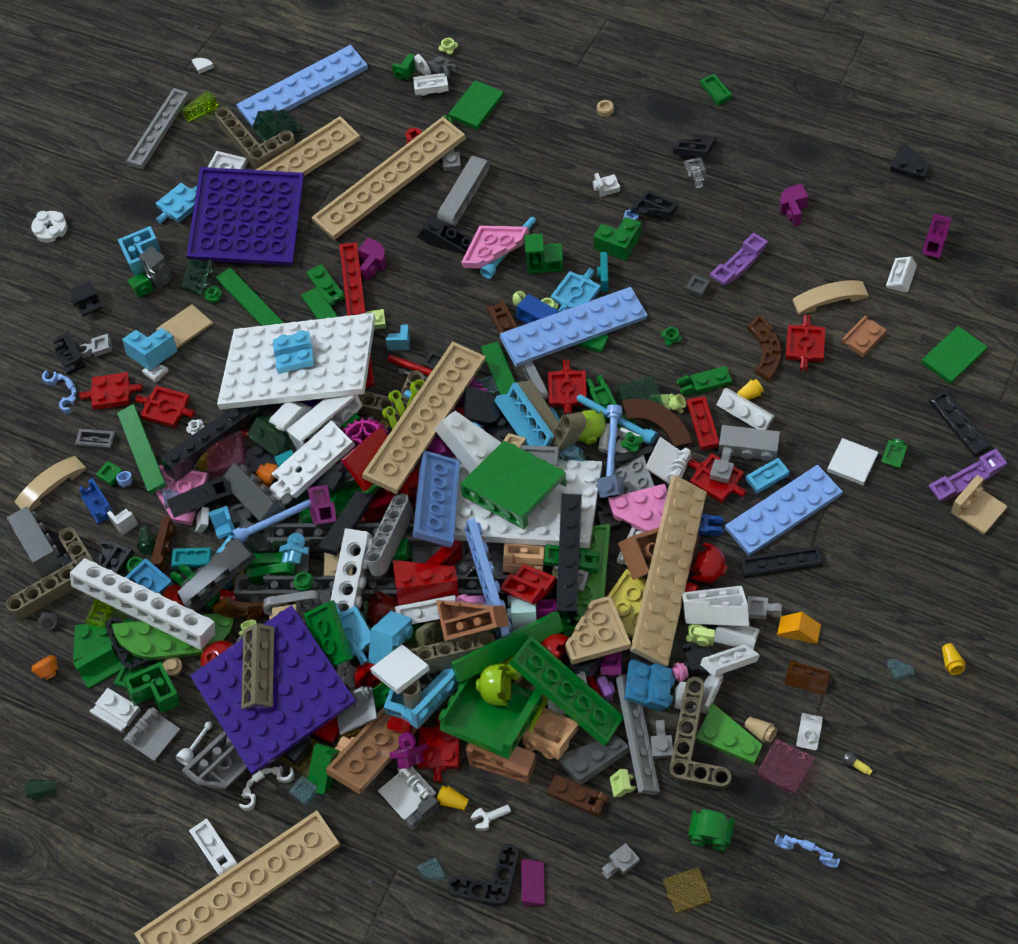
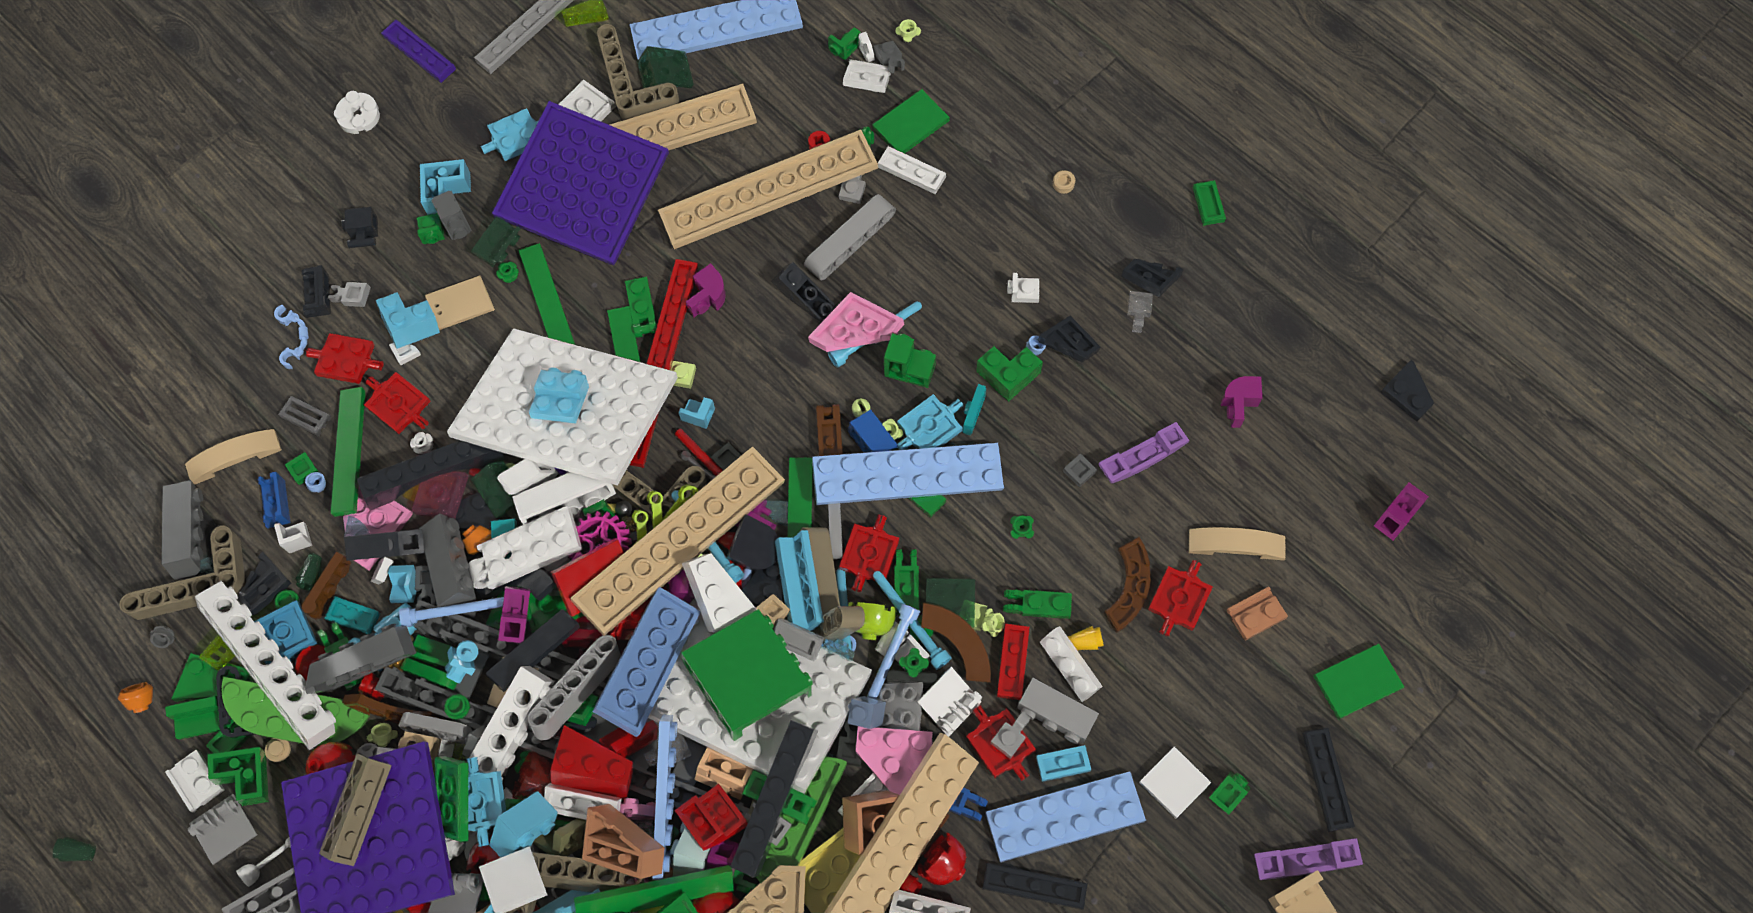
camera: 15 degrees right, 10 degrees up
white slope [886,256,917,292] -> none
none -> dark purple tile [381,20,456,83]
none -> white plate [878,146,946,194]

